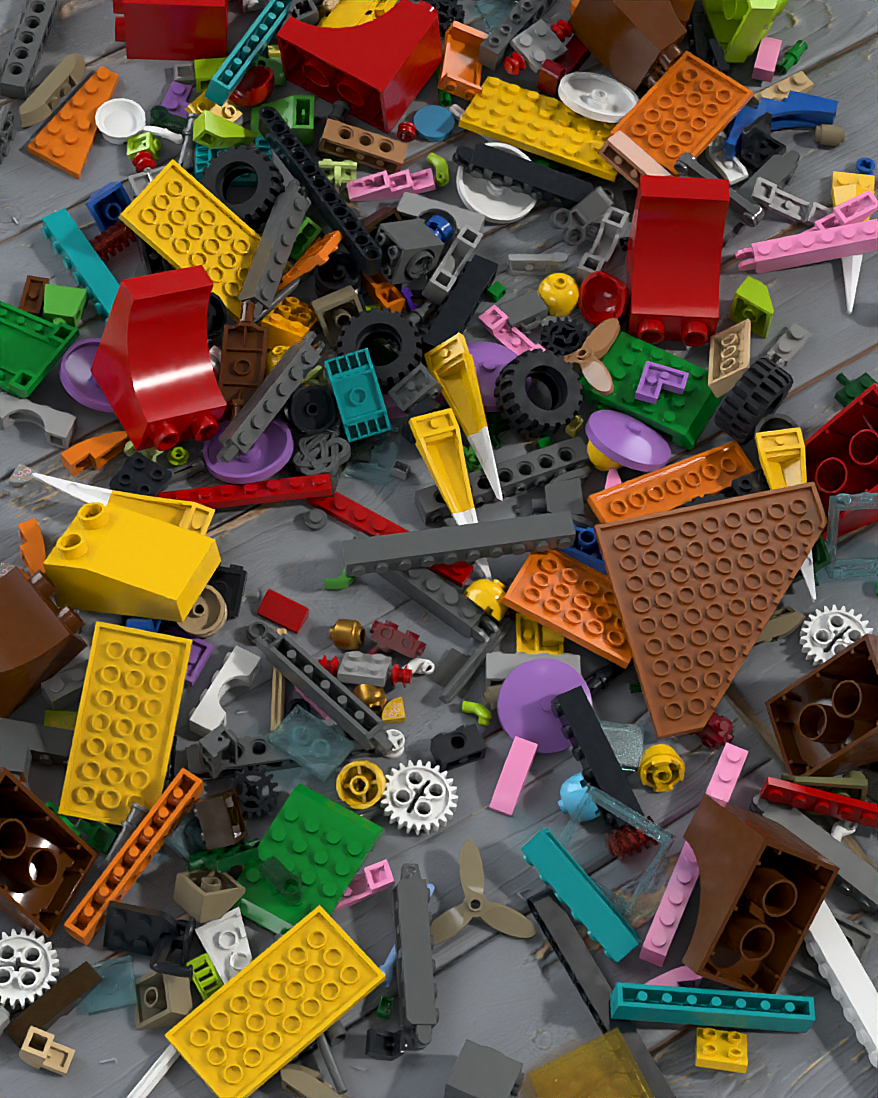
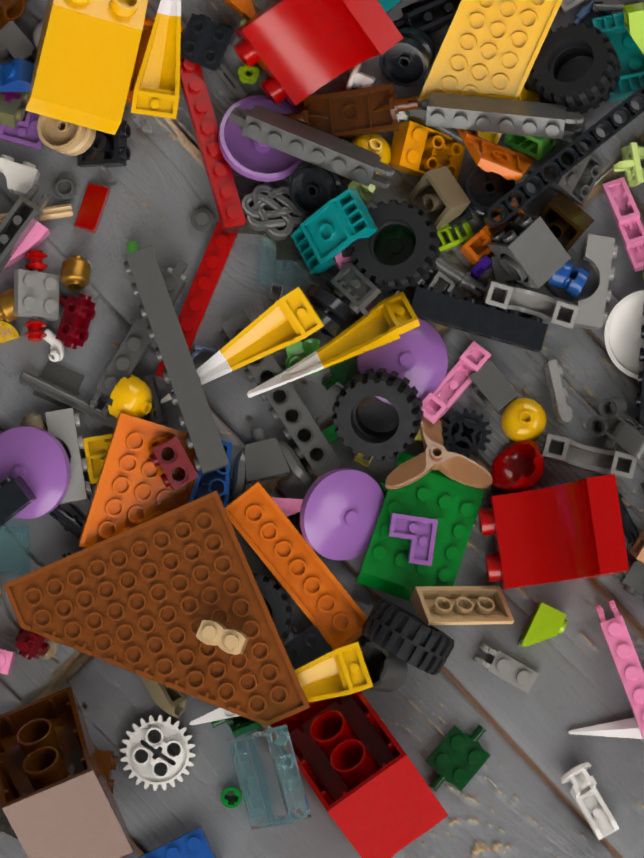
camera: 80 degrees right, 25 degrees up
lime arm [461,700,492,726] -> none
green piece [486,281,507,303] -> none
none -> dark red brick [149,434,199,490]
none -> tan brick [196,620,249,655]

